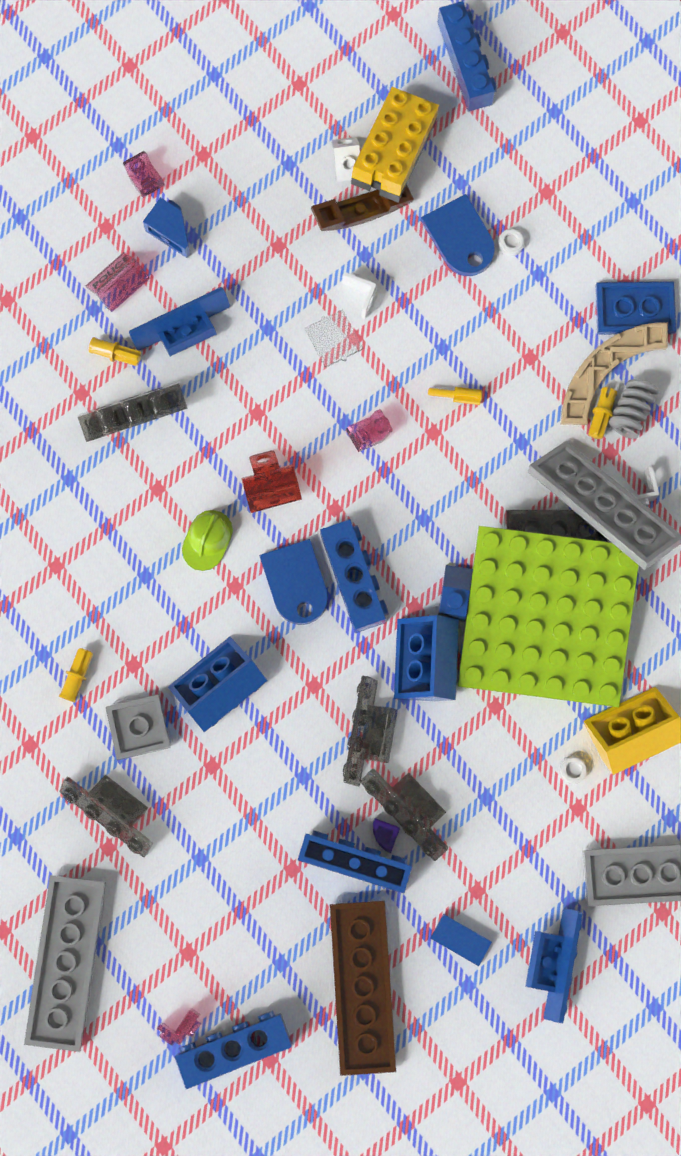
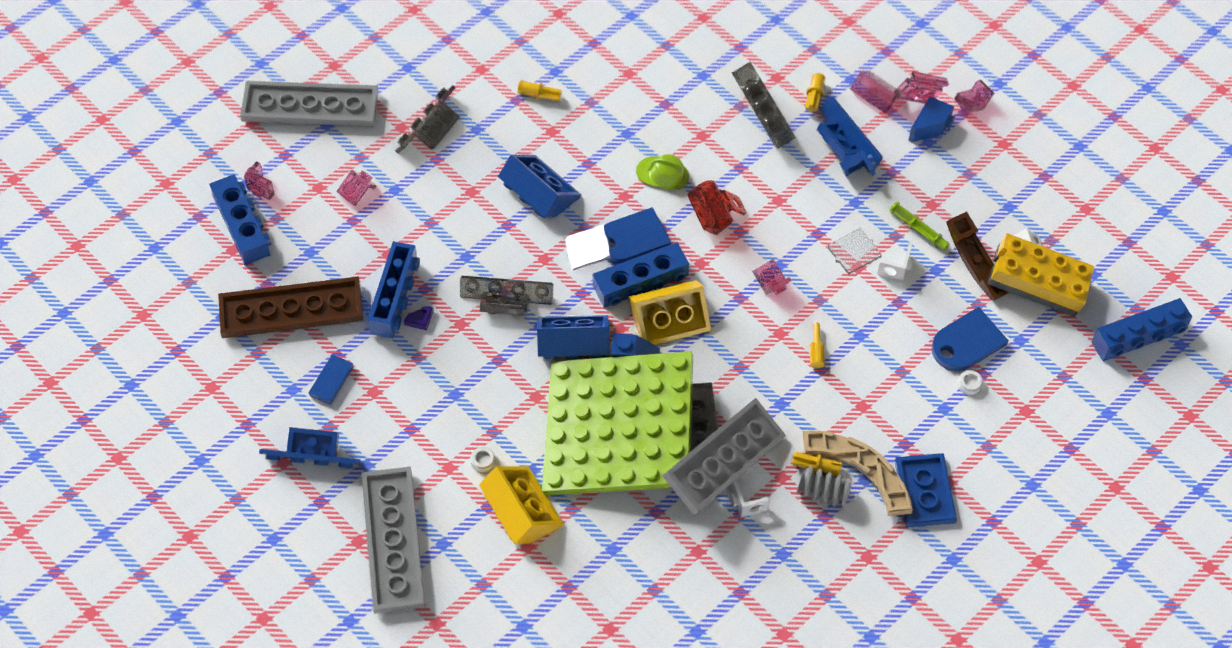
camera: 85 degrees right, 20 degrees down
light grey plate [105,694,171,760] -> none
clear smoke bracket [360,768,449,861] -> none
none -> clear pink bracket [336,170,377,206]
none -> clear piece [565,225,611,271]
none -> yellow slope [629,280,712,345]
none -> blue bracket [839,150,877,177]
none -> lime piece [890,202,950,251]
none -> clear pink plate [894,71,949,104]

